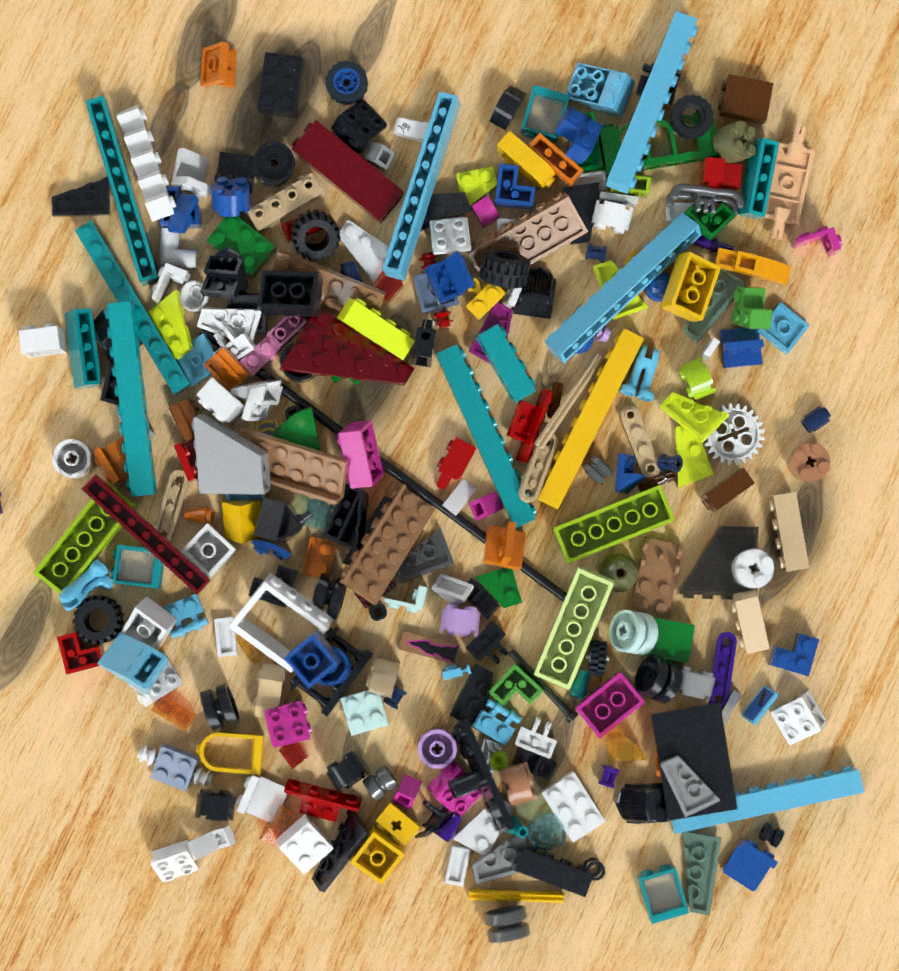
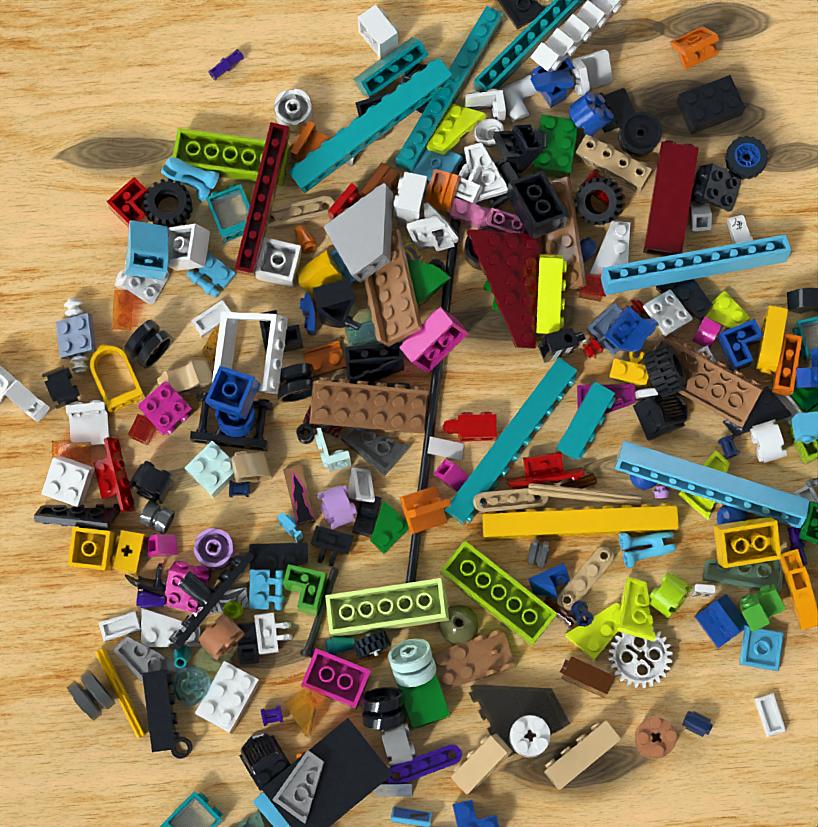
camera: 60 degrees right, 10 degrees down
white tile [599,191,638,208] -> none
none -> white tile [754,693,786,737]

